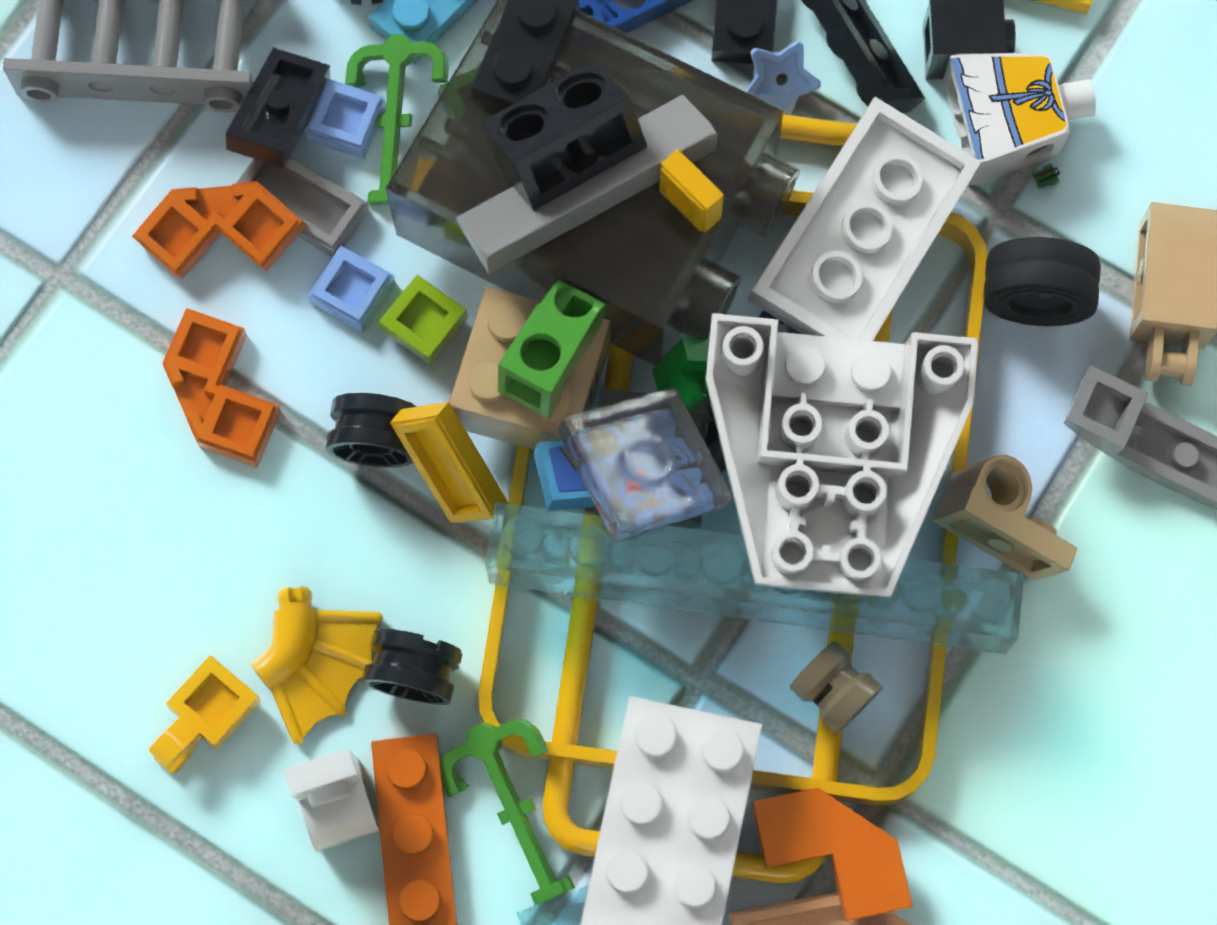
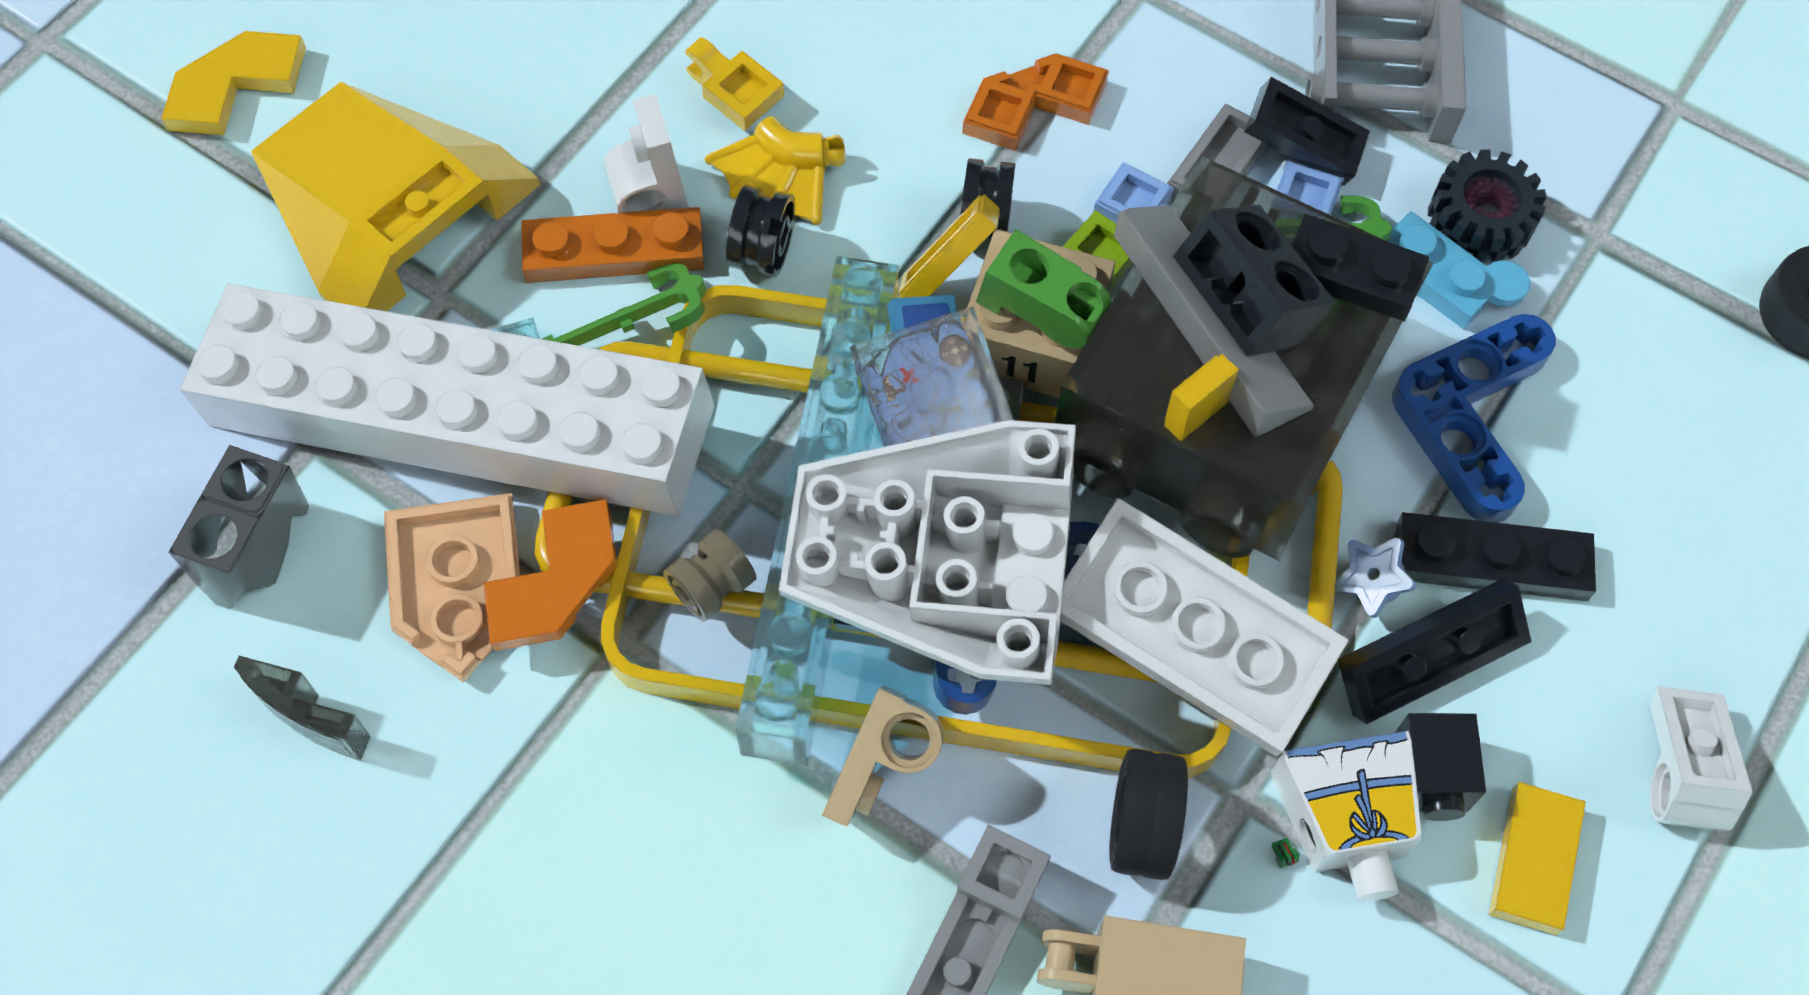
camera: 90 degrees right, 10 degrees down
orange tile [132,181,308,279] -> none

